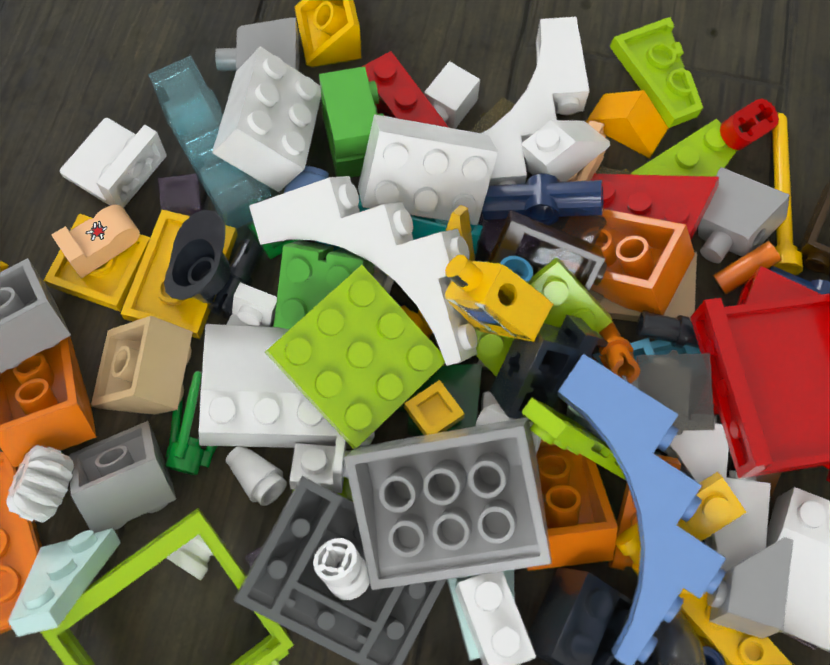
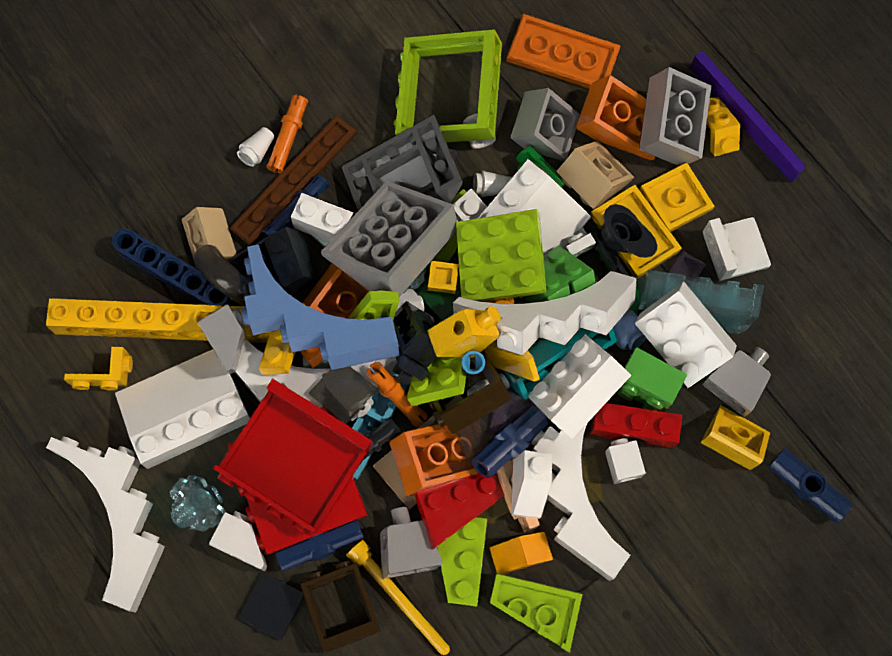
camera: 130 degrees right, 5 degrees up
white gear [6,445,74,523] -> none
light aqua wing [8,528,121,637] -> none
light nougat leg [52,205,140,278] -> none
white wheel [313,538,370,600] -> none
orange hinge [713,241,782,295] -> none
red beam [720,99,779,150] -> none

